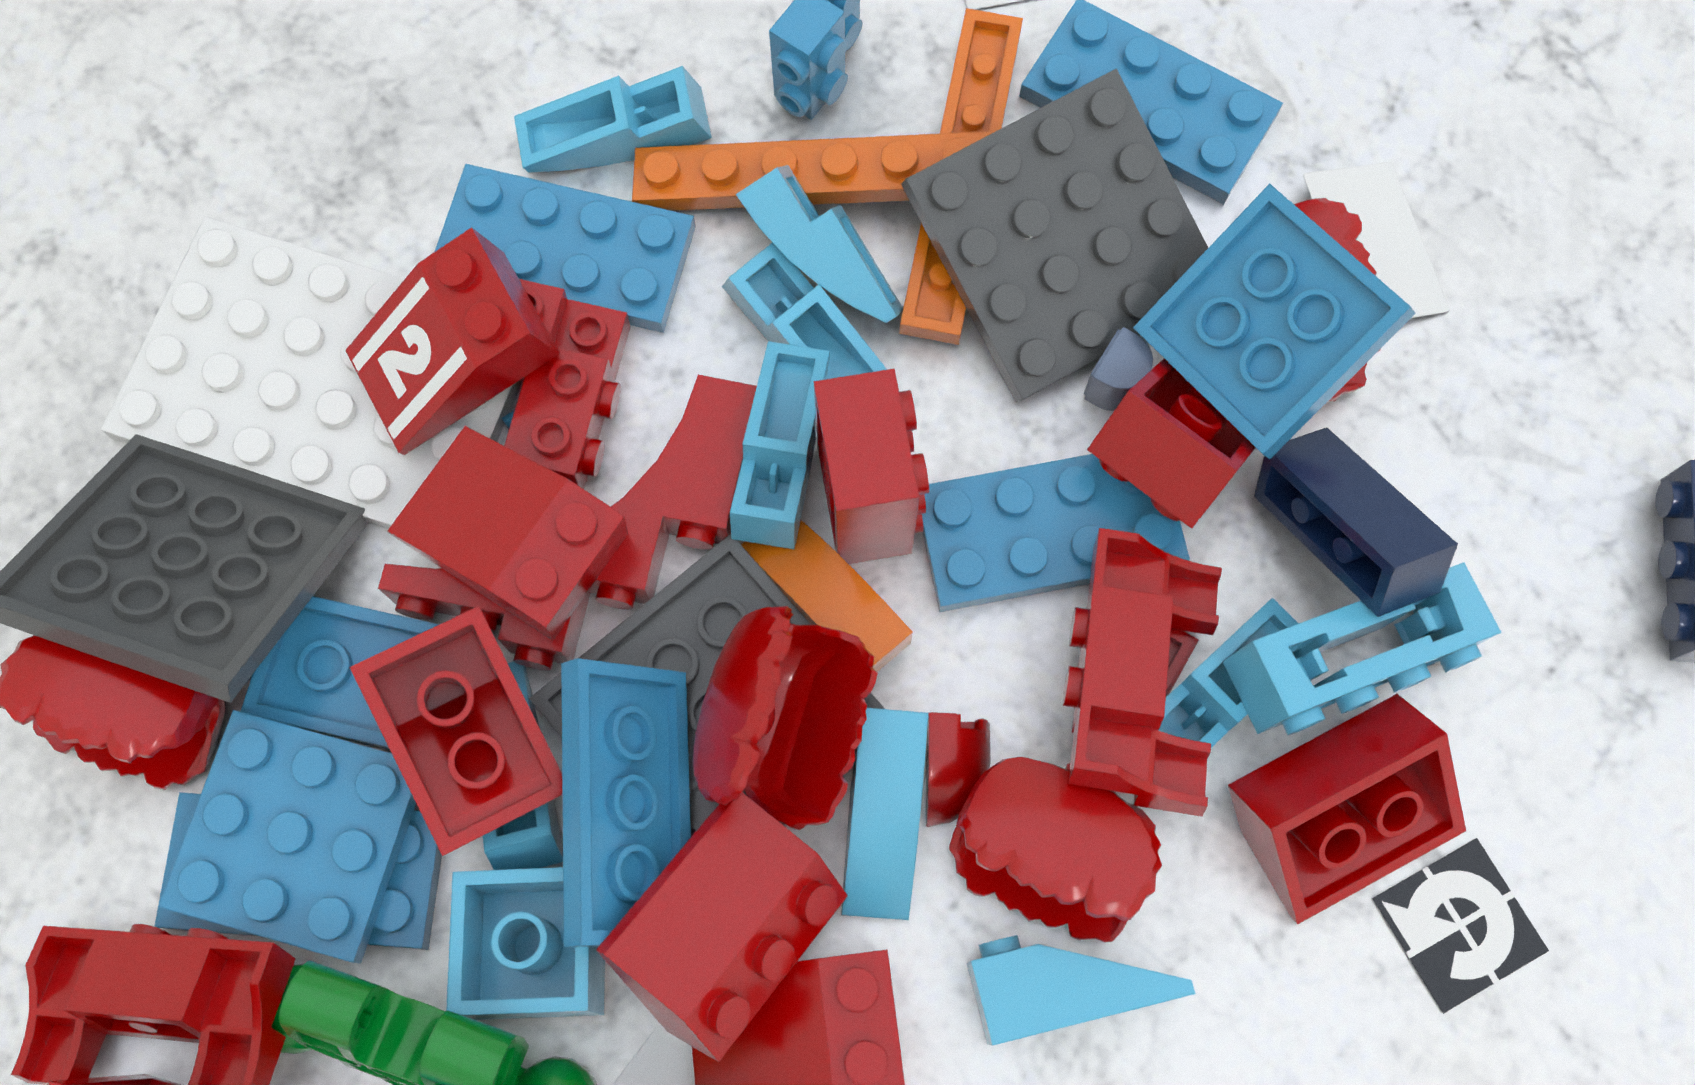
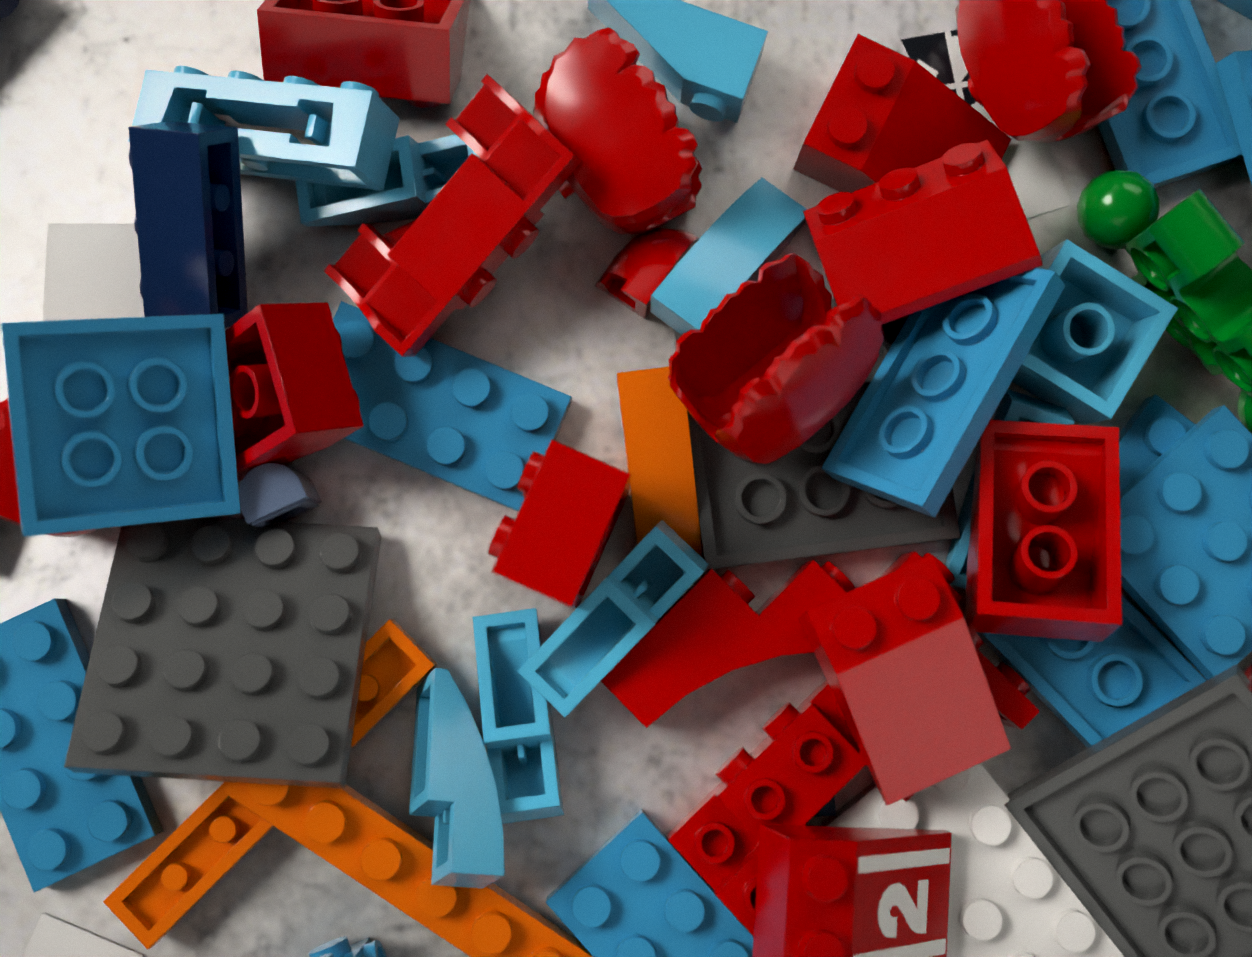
camera: 150 degrees left, 10 degrees up
none -> white sticker [42,223,144,321]

